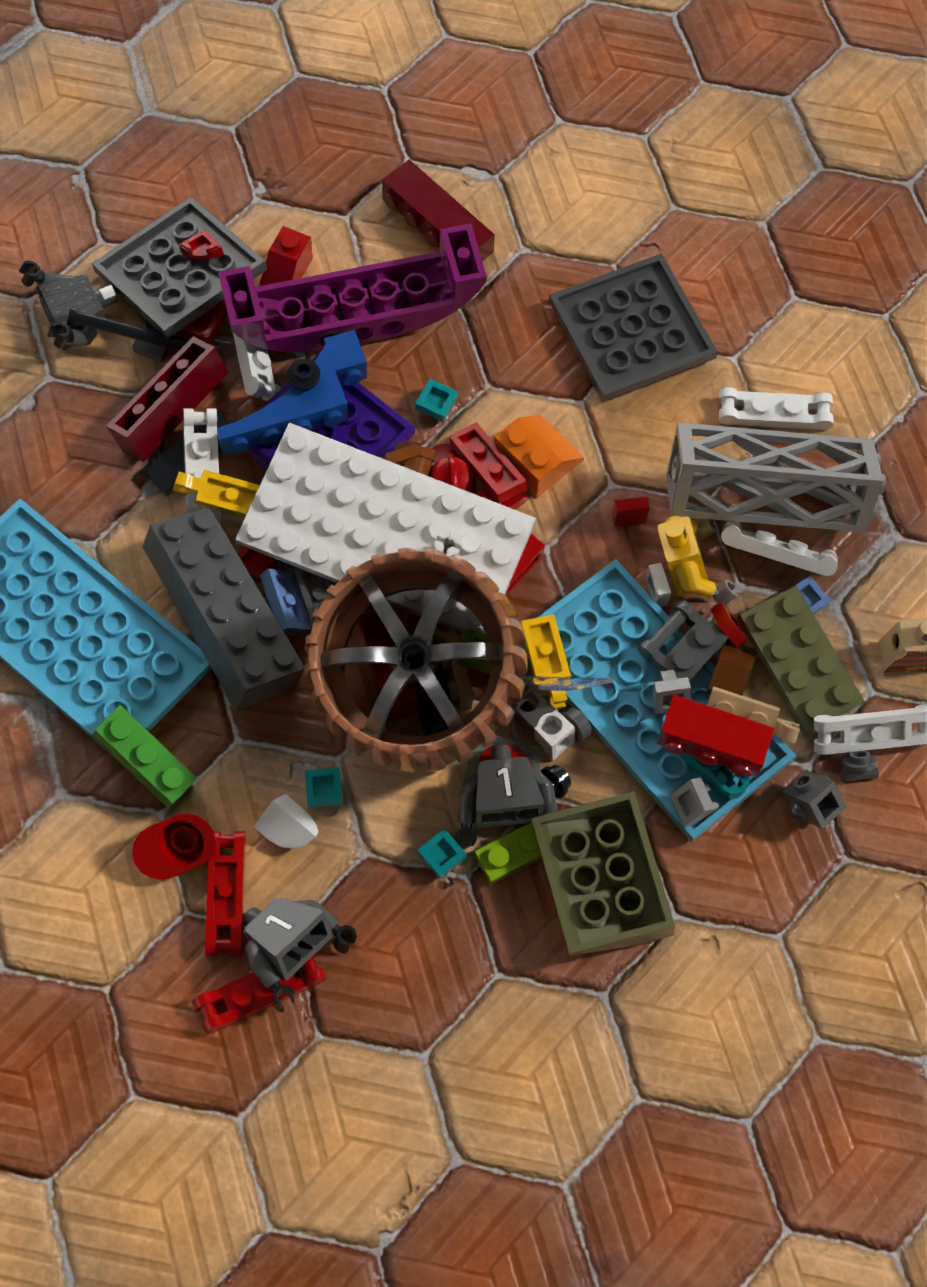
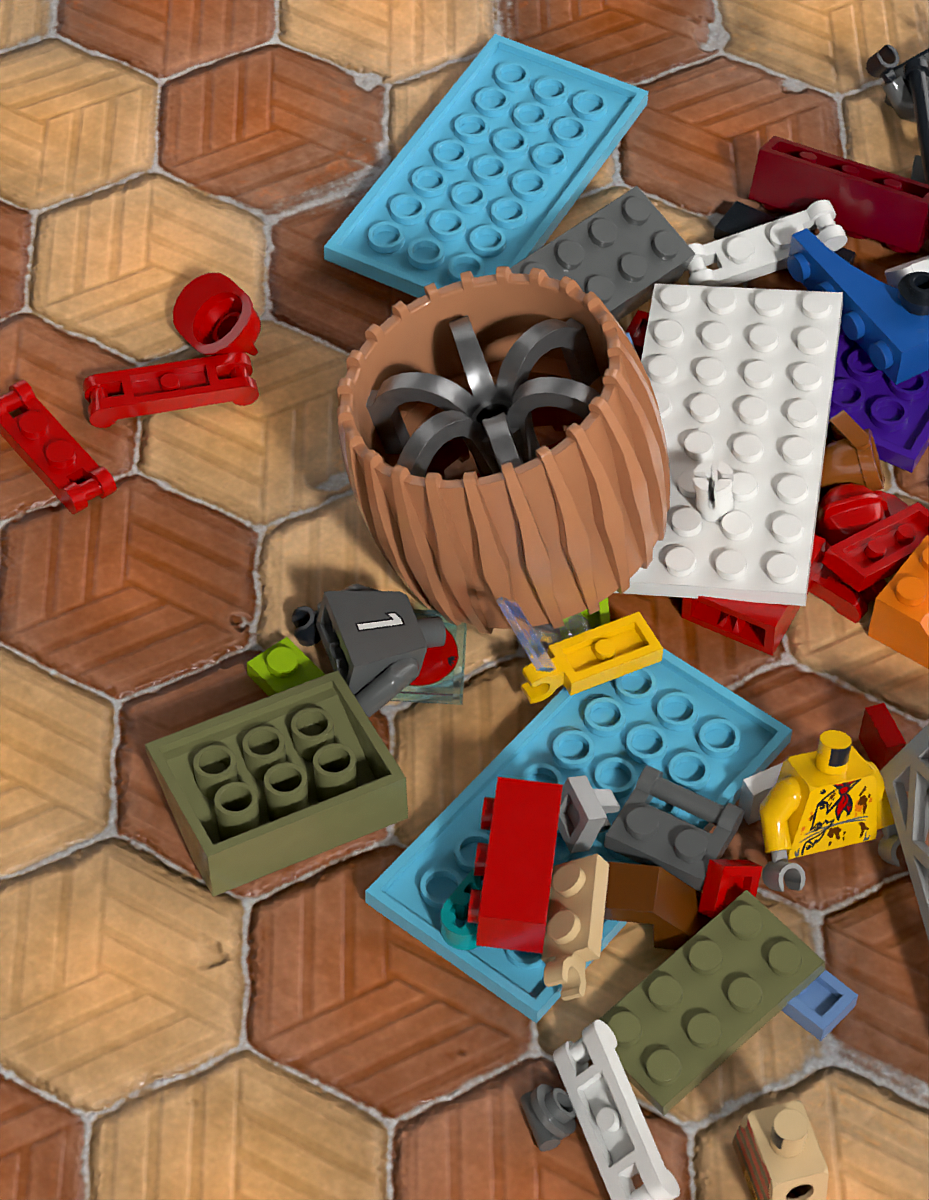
camera: 80 degrees right, 15 degrees down
bright green brick [92,705,197,808] -> none
yellow plate [173,470,260,518] -> none
dark grey torso [243,897,357,1012] -> none
white brick [254,794,318,849] -> none
teal plate [305,767,343,808] -> none
teal plate [417,828,467,880] -> none
leg [512,691,575,761] -> none
black plate [540,765,571,798] -> none
dark grey tile [562,707,592,743] -> none
light grey tile [670,778,719,826] -> none
white plate [721,521,838,576] -> none
dark grey brick [782,770,846,829] -> none

